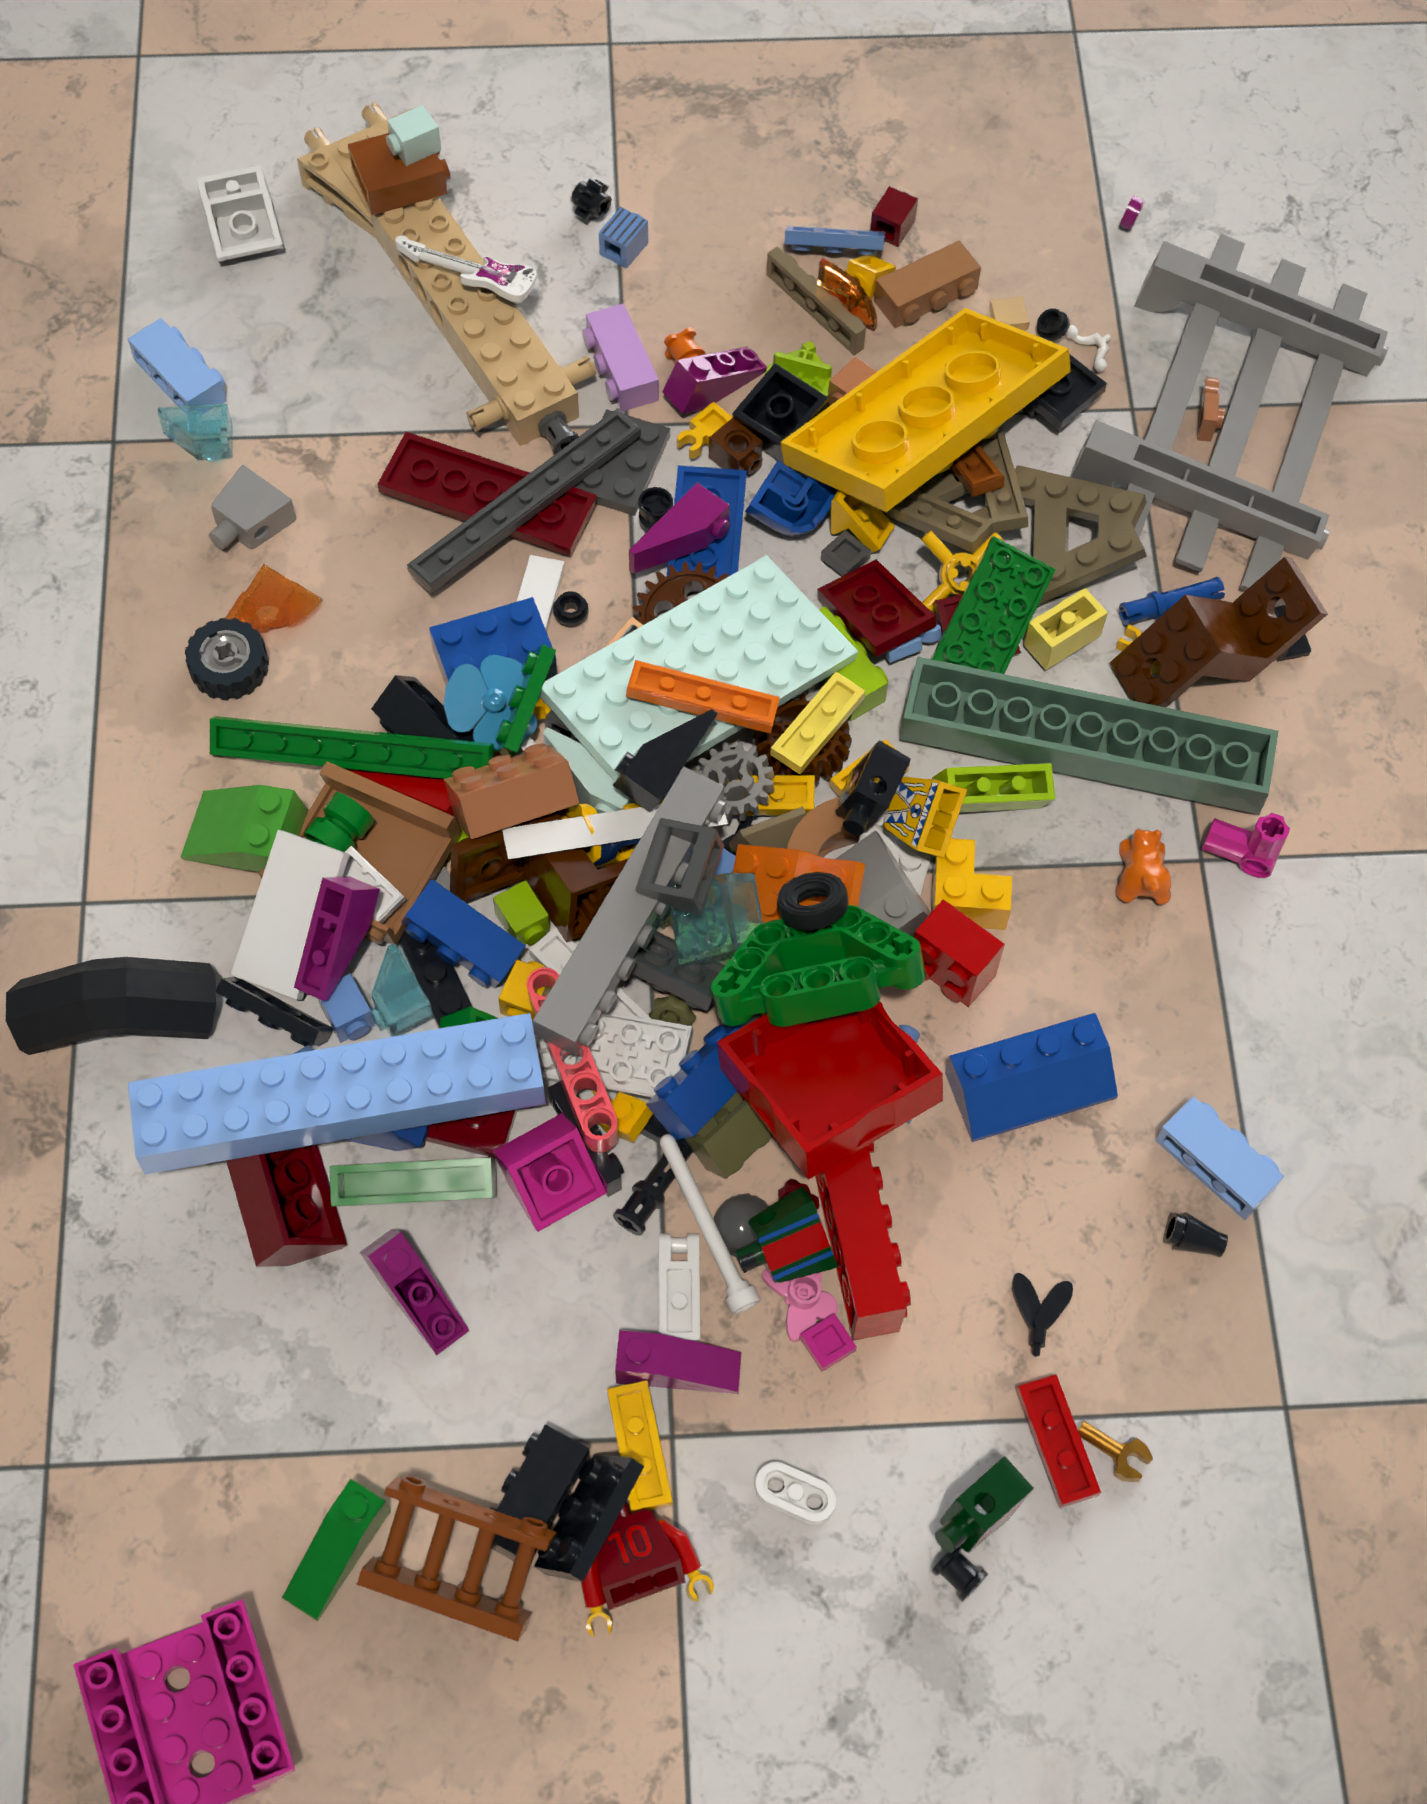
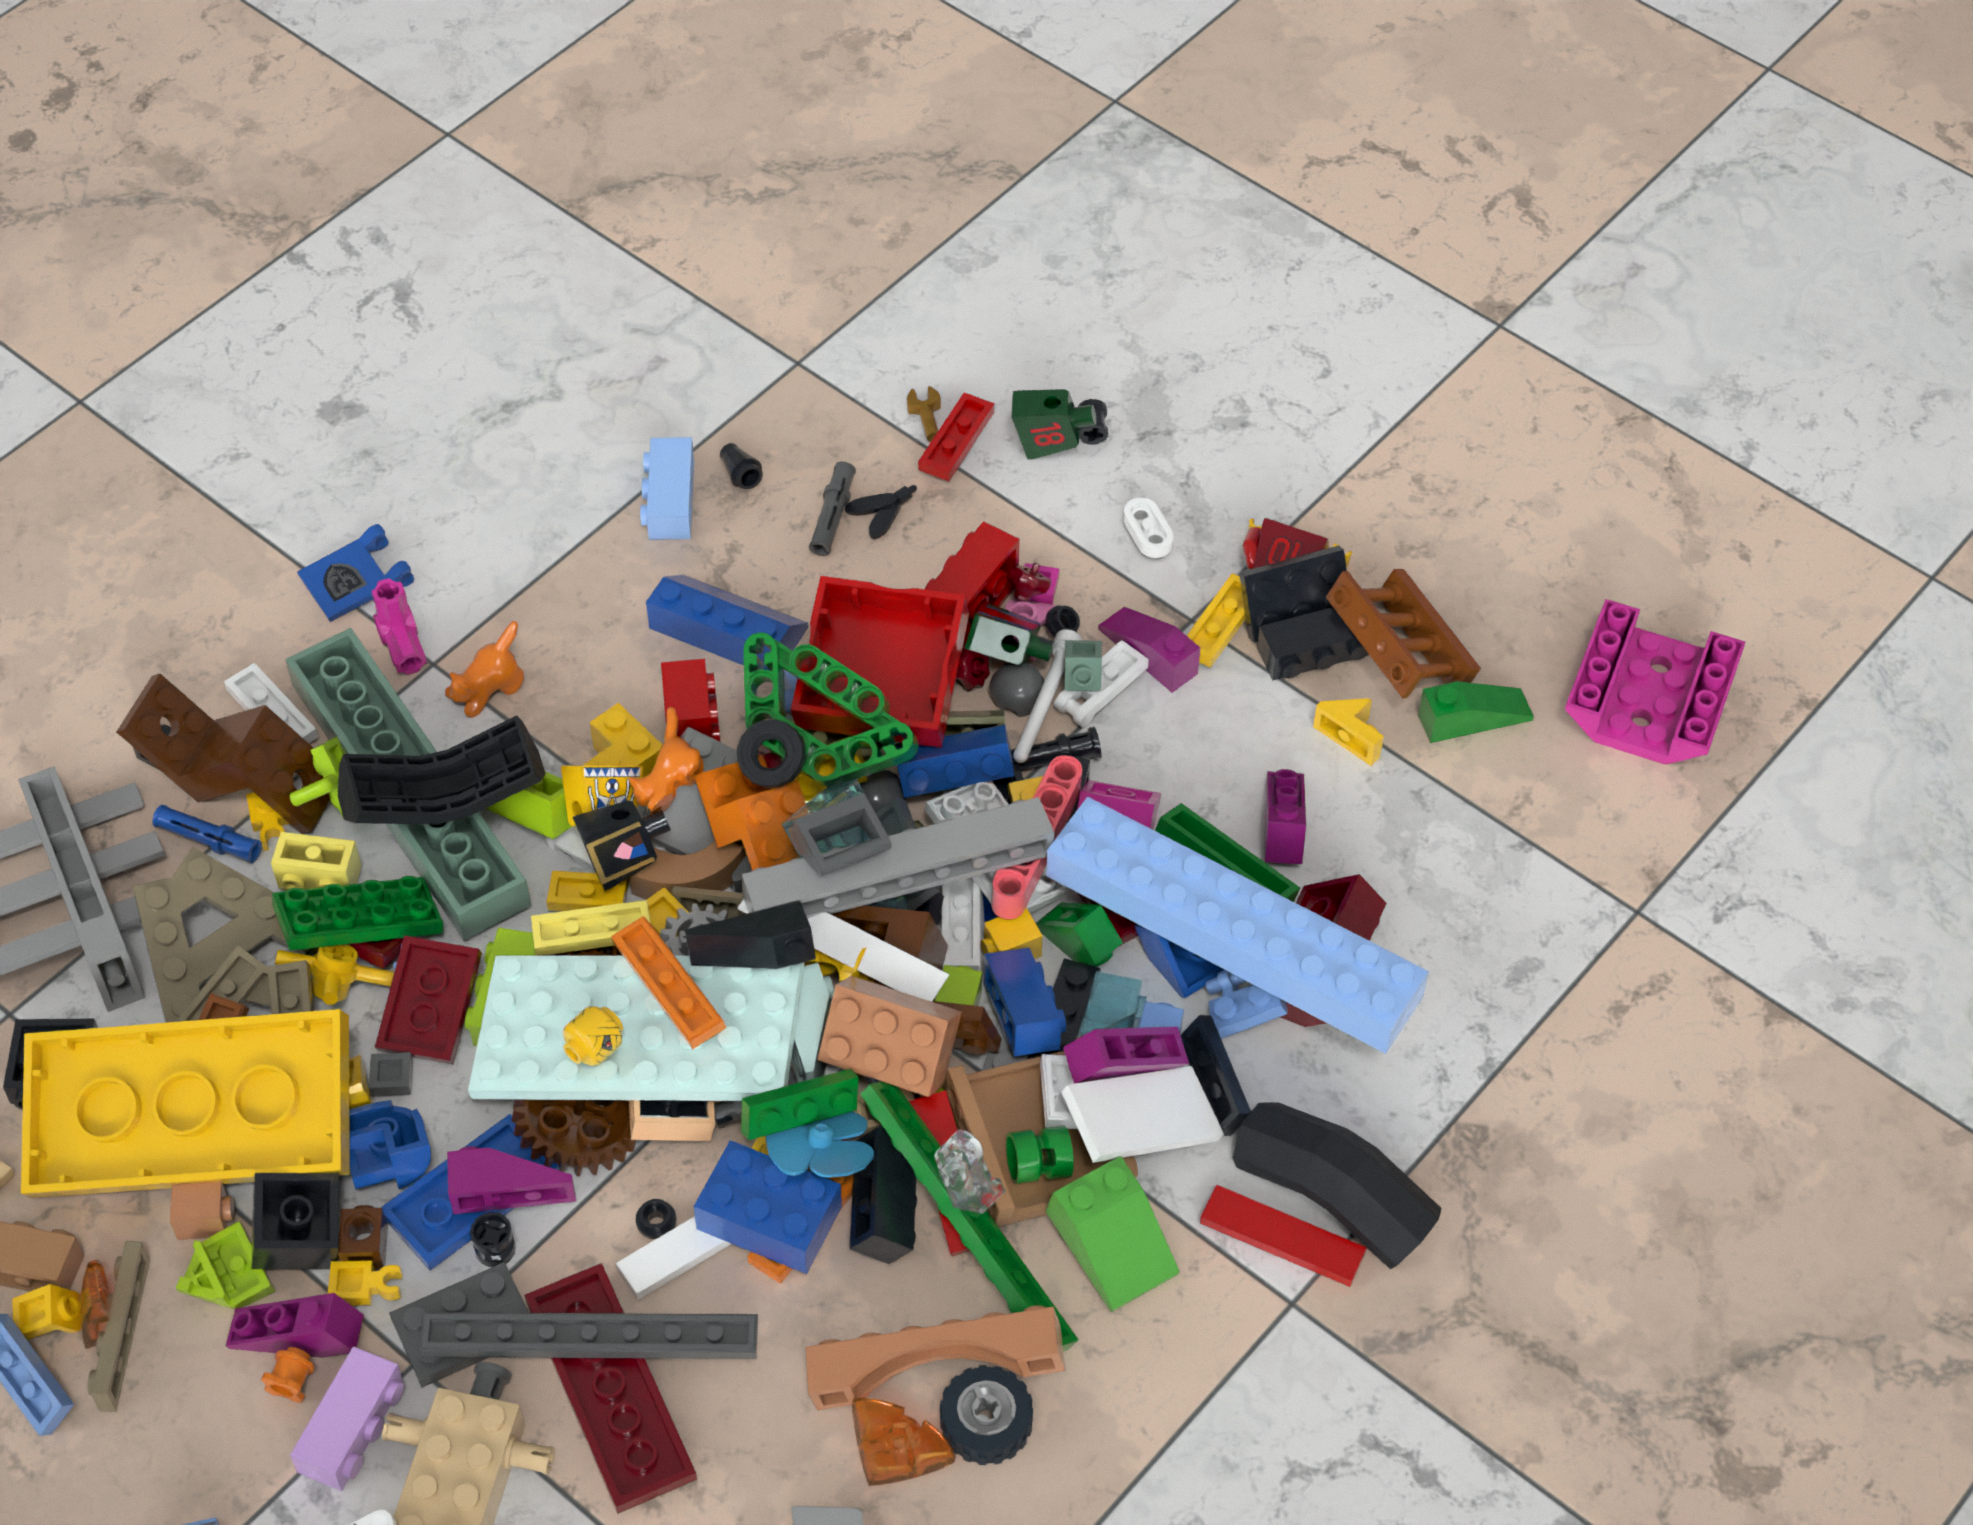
camera: 135 degrees left, 10 degrees down
none -> white plate [224,663,318,743]
none -> lime plate [290,736,345,817]
none -> blue flag [297,524,414,622]
none -> black piece [338,715,546,825]
none -> yellow head [563,1006,623,1066]
none -> orange animal [629,707,704,814]
none -> nougat arch [806,1306,1065,1410]
none -> dark grey pin [809,461,856,556]
none -> clear leg [935,1130,1006,1214]
none -> dark red piece [1010,562,1051,602]
none -> black plate [1046,605,1080,637]
none -> sand green bracket [1065,640,1102,691]
none -> red tile [1200,1185,1367,1287]
none -> yellow slope [1313,698,1384,766]

